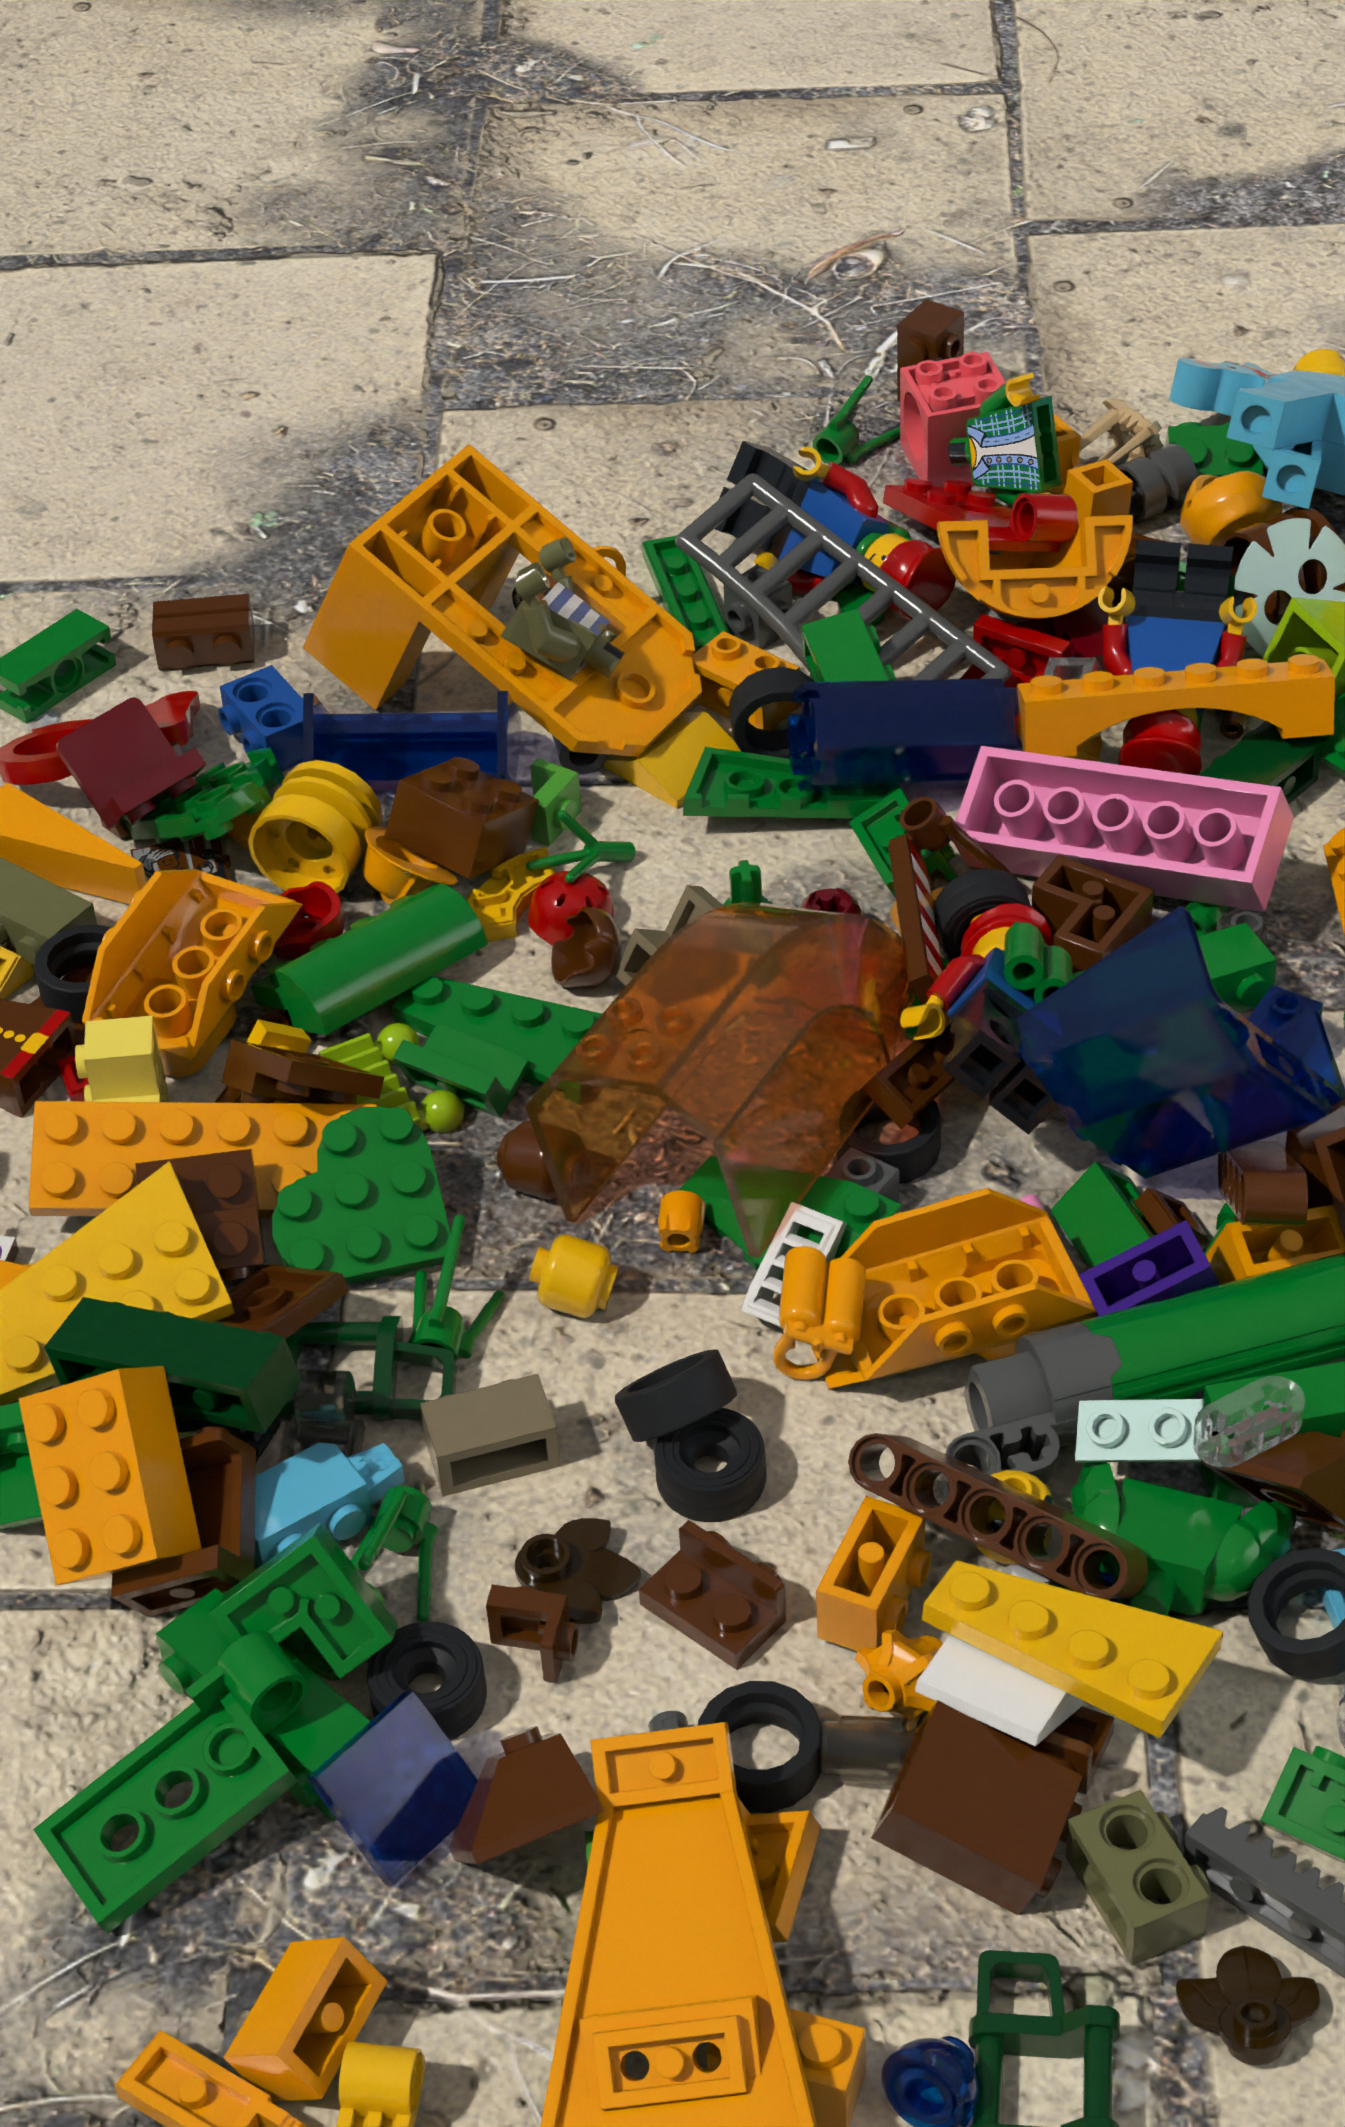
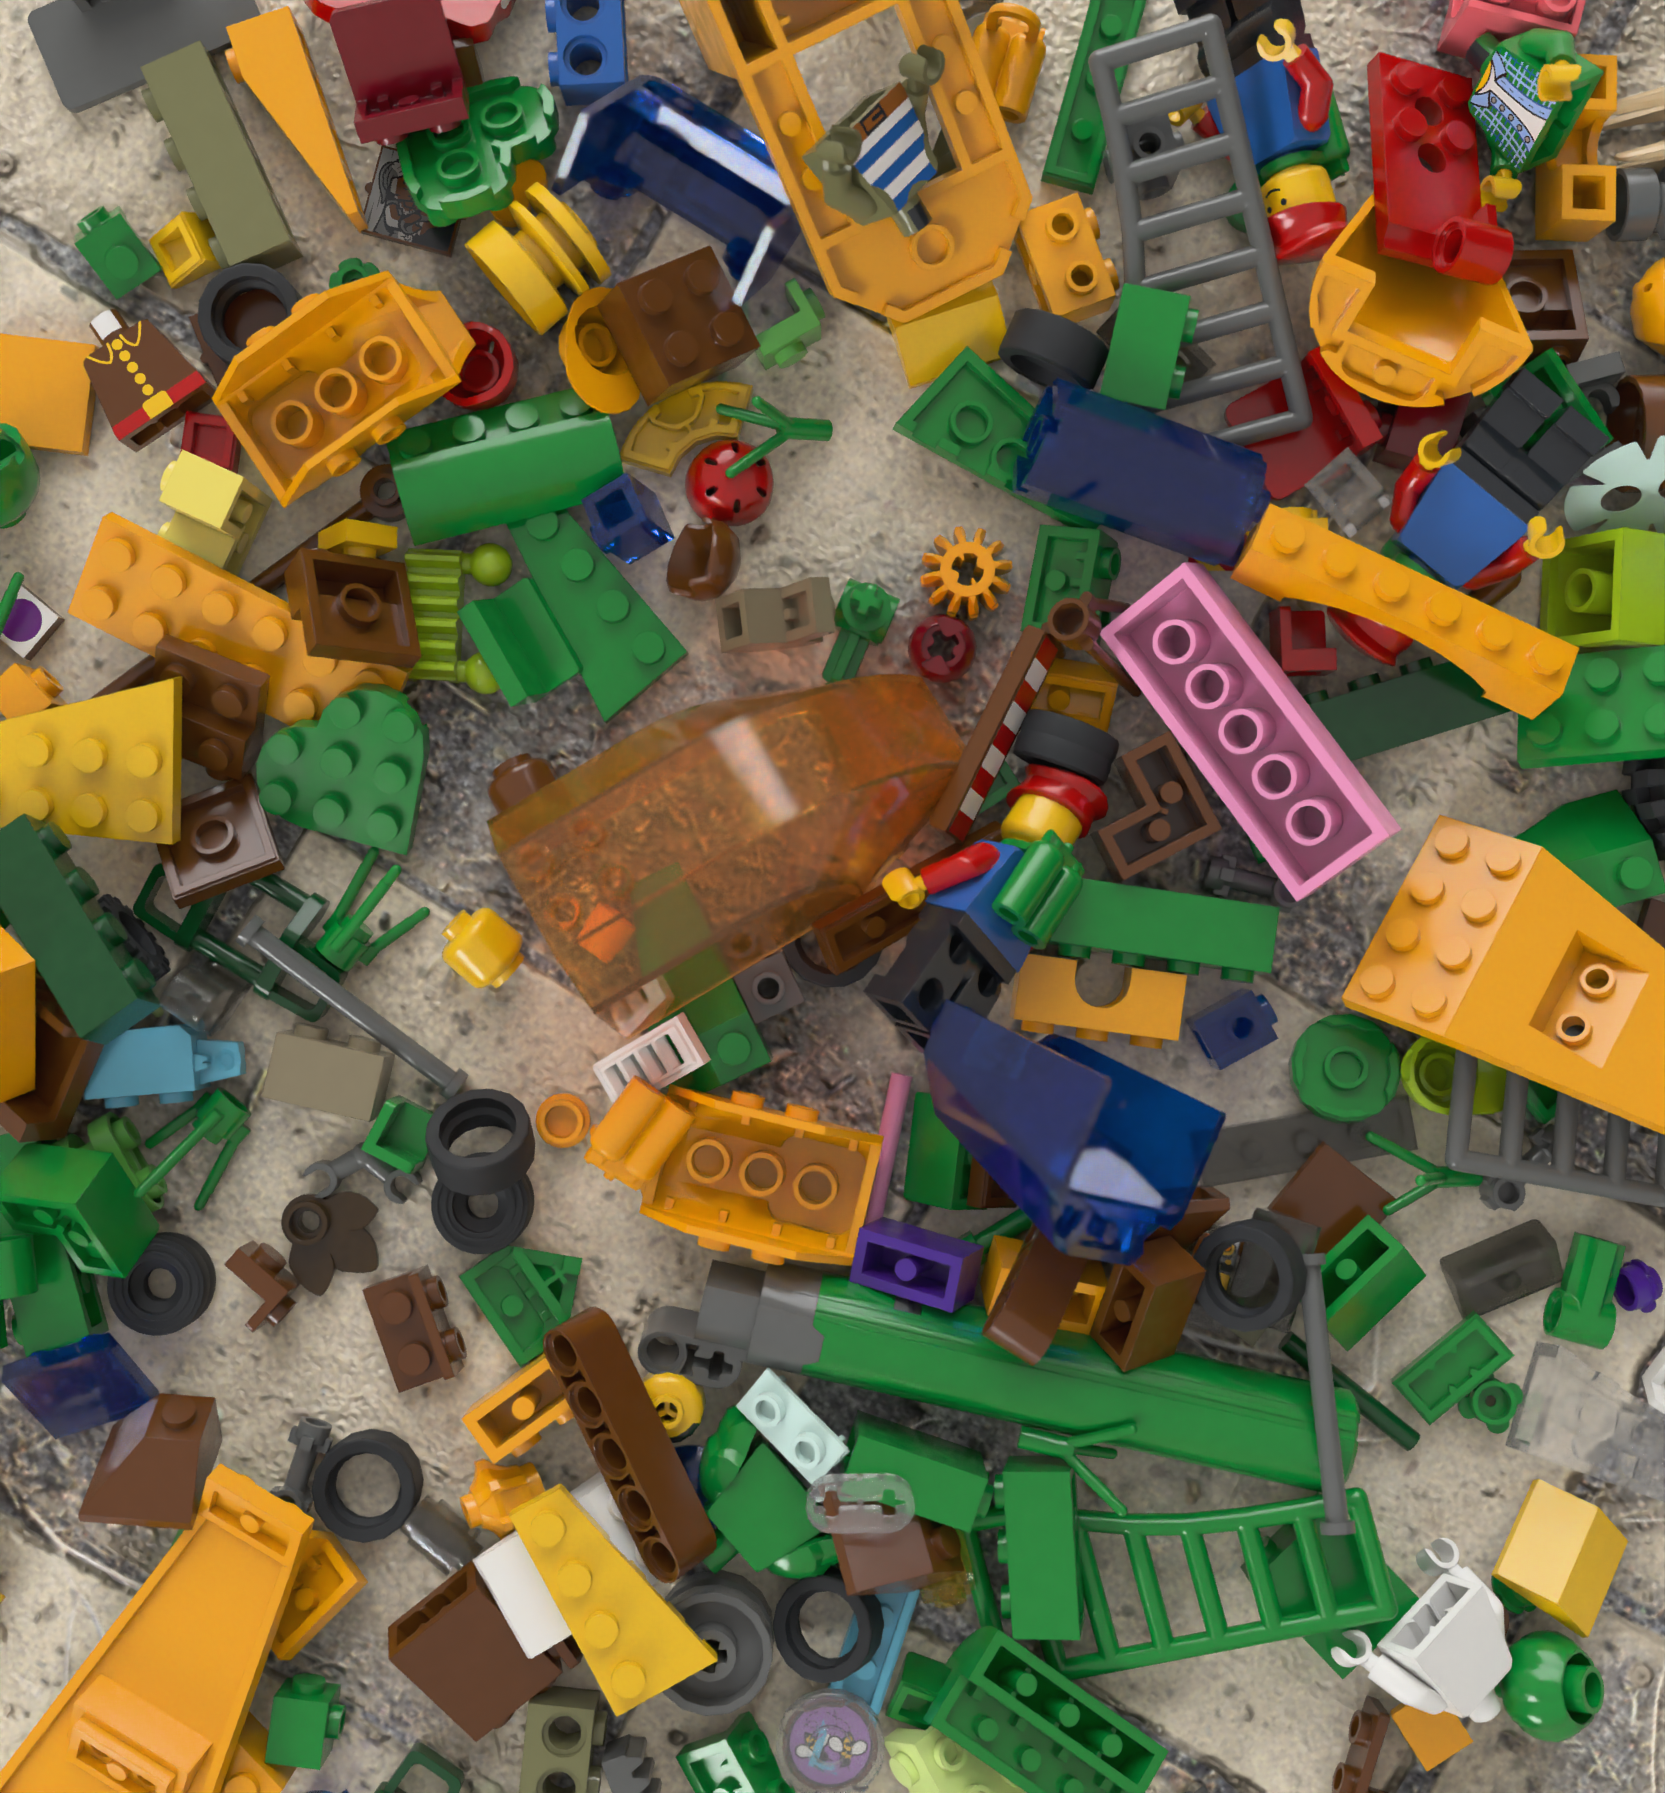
camera: 25 degrees right, 45 degrees up
none -> dark grey bar [235,915,469,1100]
none -> green brick [265,1673,346,1770]
none -> dark grey arm [302,1142,423,1204]
none -> green panel [361,1095,434,1175]
none -> green slope [458,1246,582,1367]
none -> light orange plate [536,1093,591,1148]
none -> clear blue brick [581,472,675,565]
none -> dark grey wheel [663,1570,774,1716]
none -> light orange gear [920,526,1013,621]

